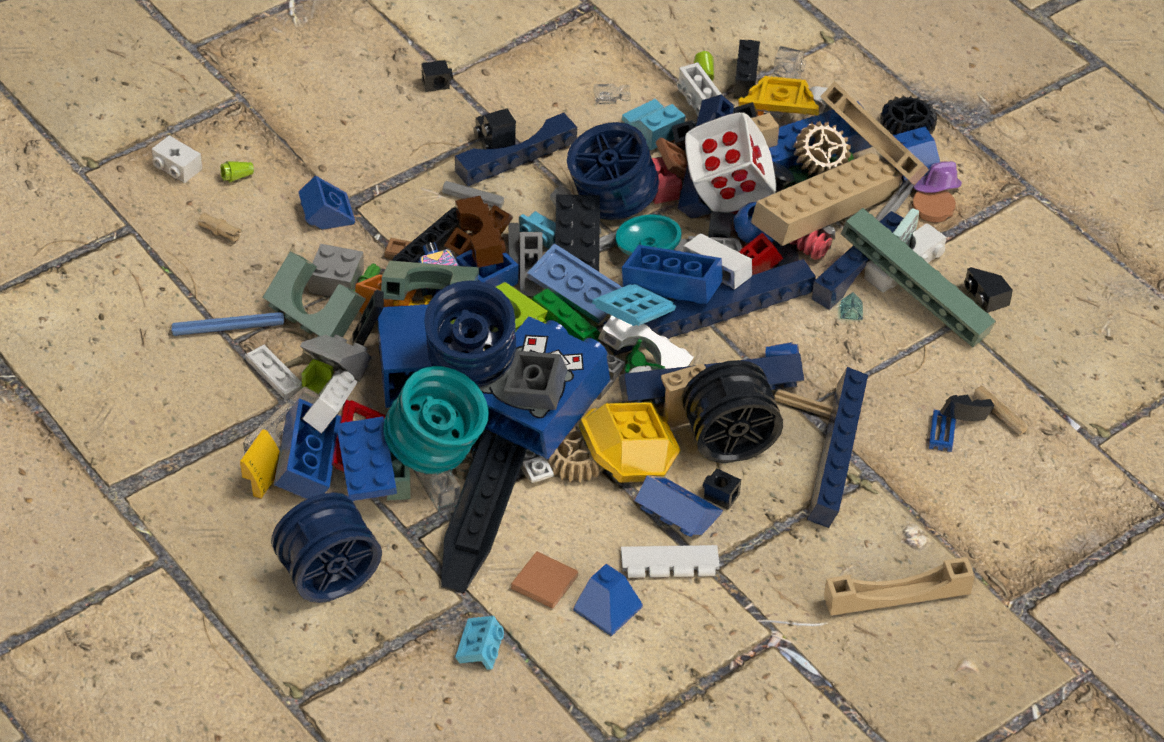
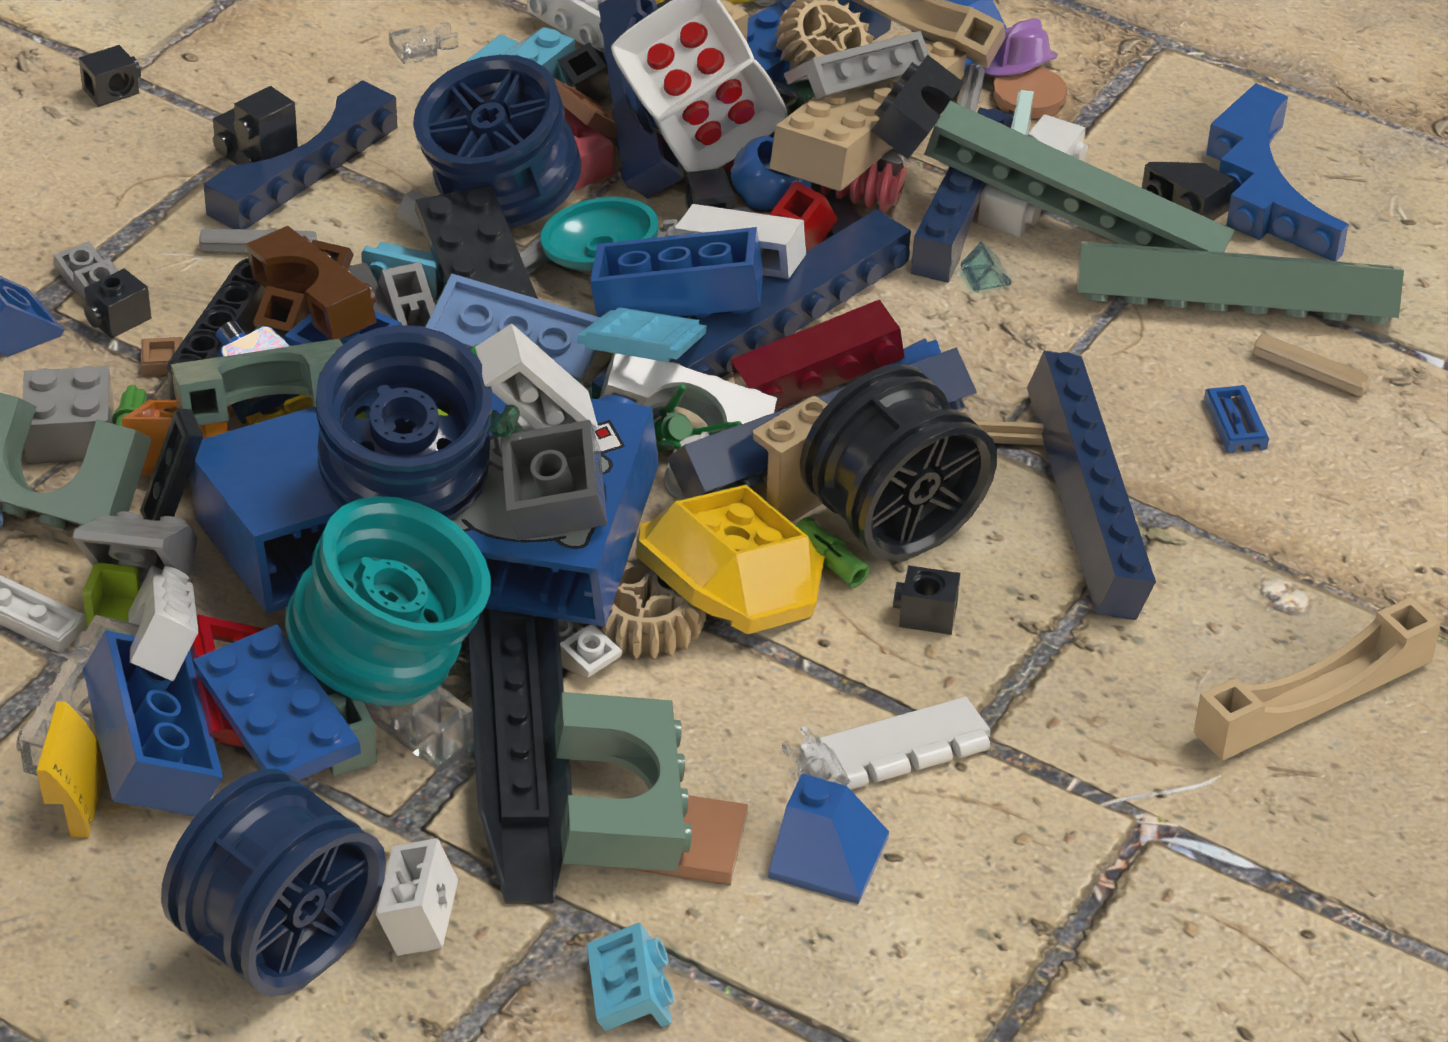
camera: 20 degrees left, 5 degrees down
dark tan hand [284,350,313,368] -> none
blue slope [635,475,723,537] -> none
black slope [940,394,995,421] -> none
none -> light grey slope [53,241,119,299]
none -> black brick [84,268,152,338]
none -> white brick [376,838,458,956]
none -> white brick [475,323,599,432]
none -> clear green hand [489,404,525,438]
none -> sand green arch [554,692,692,871]
none -> dark red brick [730,299,905,411]
none -> clear plate [782,726,851,786]
none -> light grey fence [784,31,930,100]
none -> bright green pin [795,516,870,588]
none -> black arch [871,54,964,159]
none -> sand green brick [1076,241,1404,324]
none -> blue arch [1206,83,1349,261]

